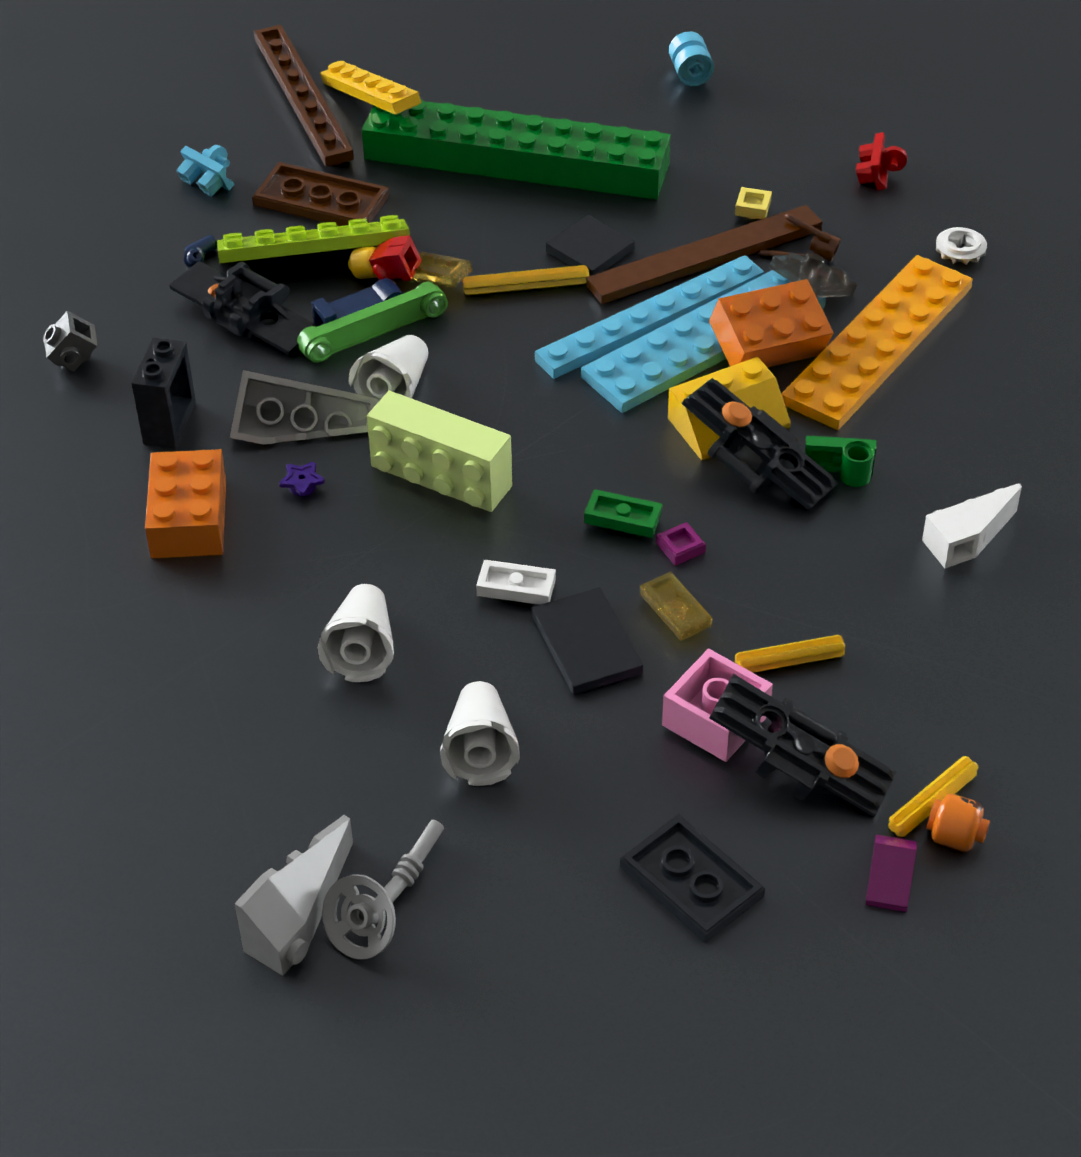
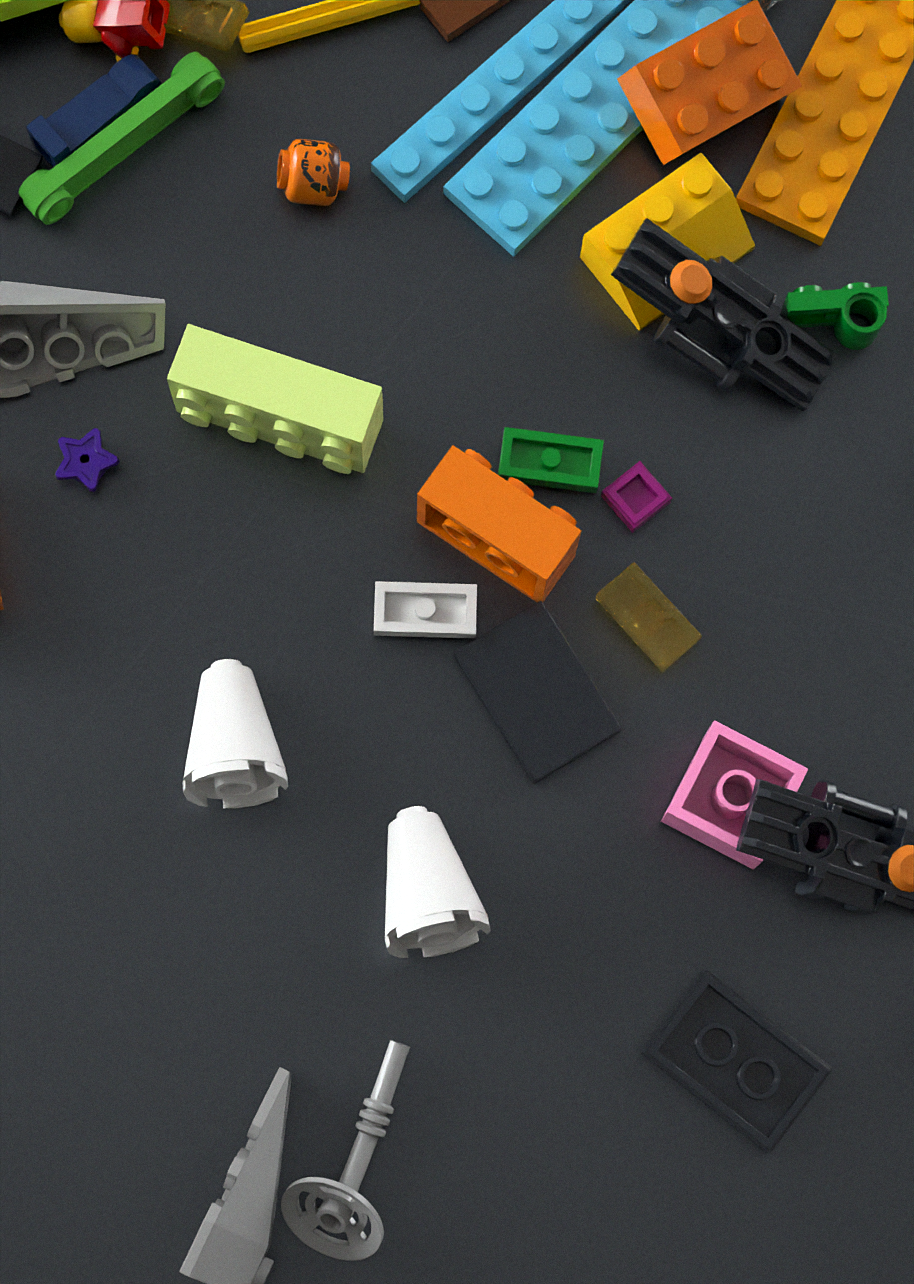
camera: 15 degrees left, 30 degrees up
white cone [348,335,428,403] -> none
yellow axle [735,635,845,673] -> none
none -> orange head [277,139,350,206]
none -> orange brick [417,445,582,603]

